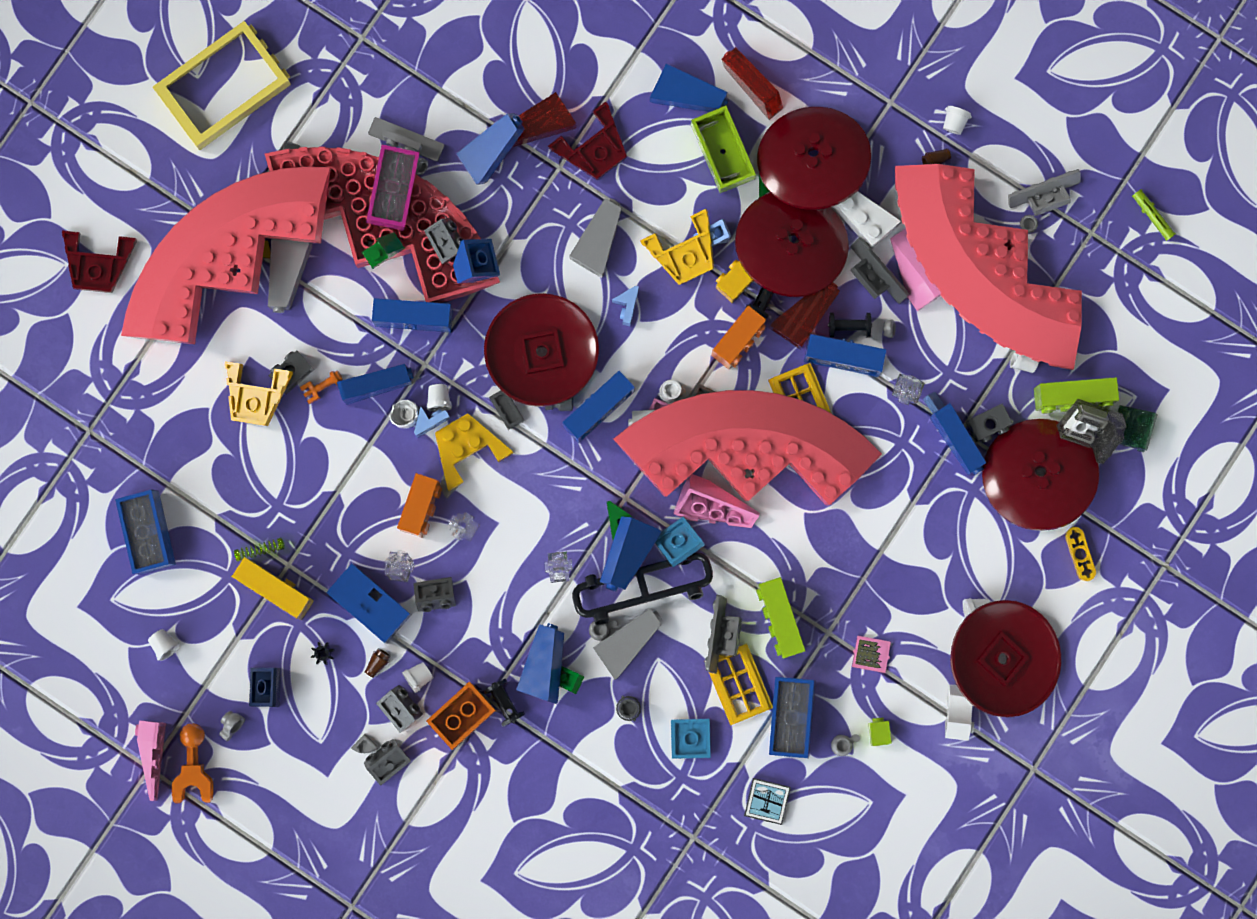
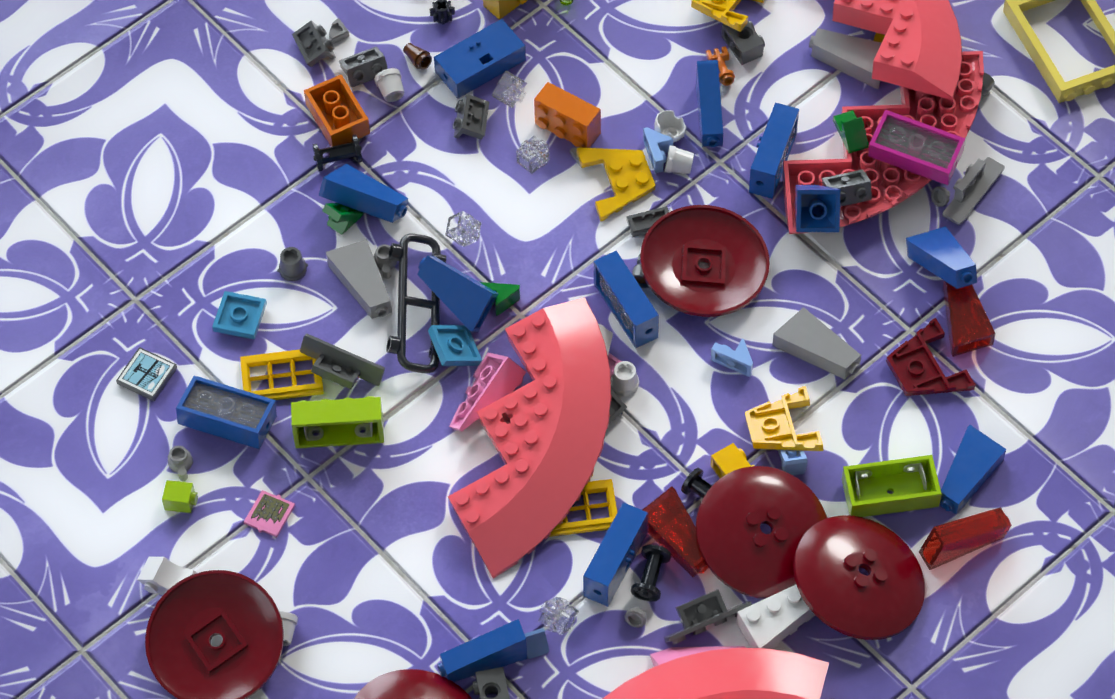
camera: 105 degrees right, 25 degrees down
orange brick [711,306,766,369] -> none

